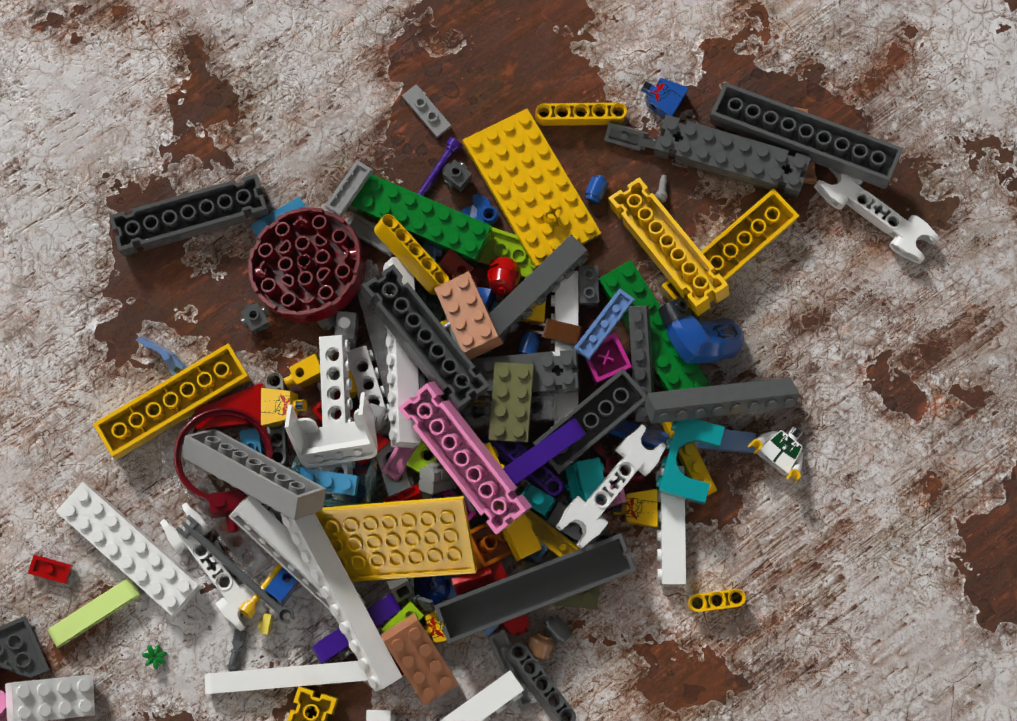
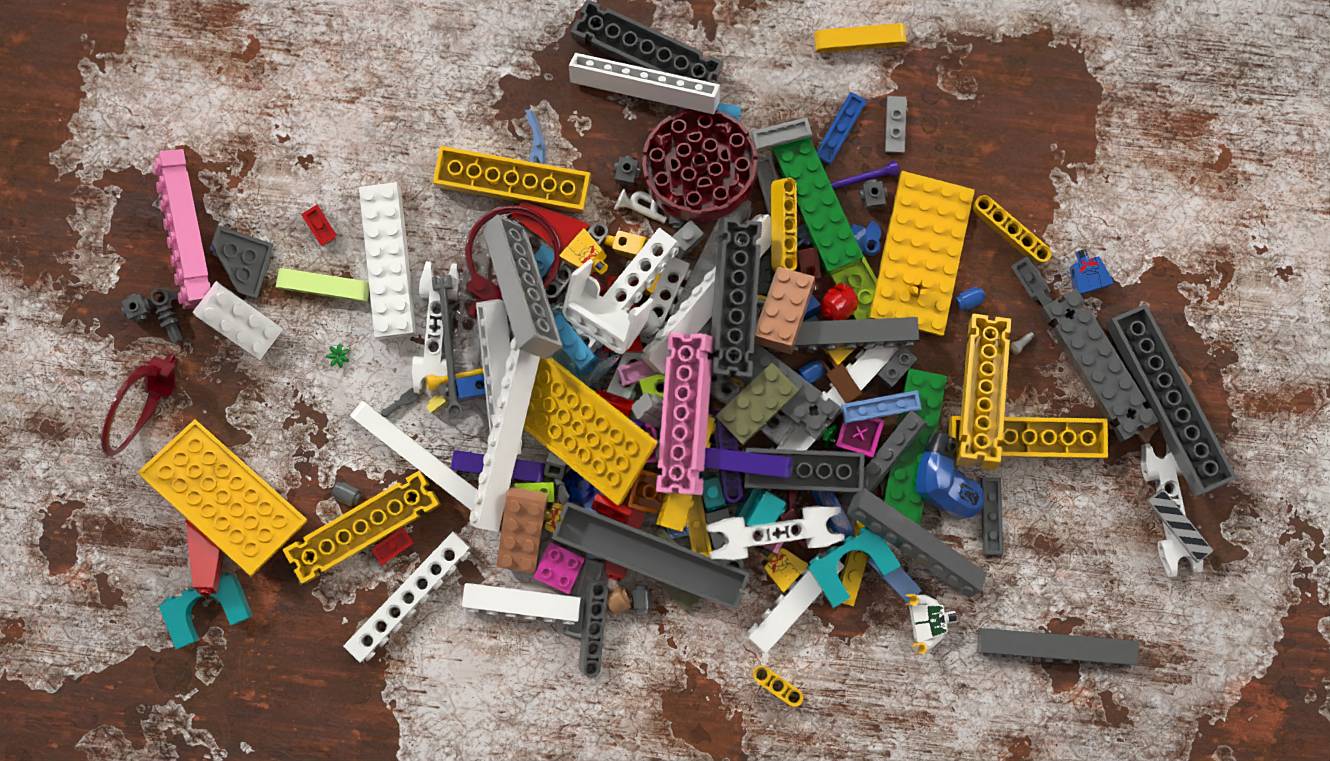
camera: 45 degrees right, 5 degrees up
none -> dark pink brick [533,542,586,594]
none -> white brick [569,53,720,114]
none -> white piece [614,189,667,224]
none -> yellow beam [814,23,907,53]
none -> blue tile [816,92,867,166]
none -> green piece [823,424,839,449]
none -> dark grey brick [977,628,1139,668]
none -> dark grey tile [981,477,1003,555]
none -> light grey tile [1147,489,1213,563]

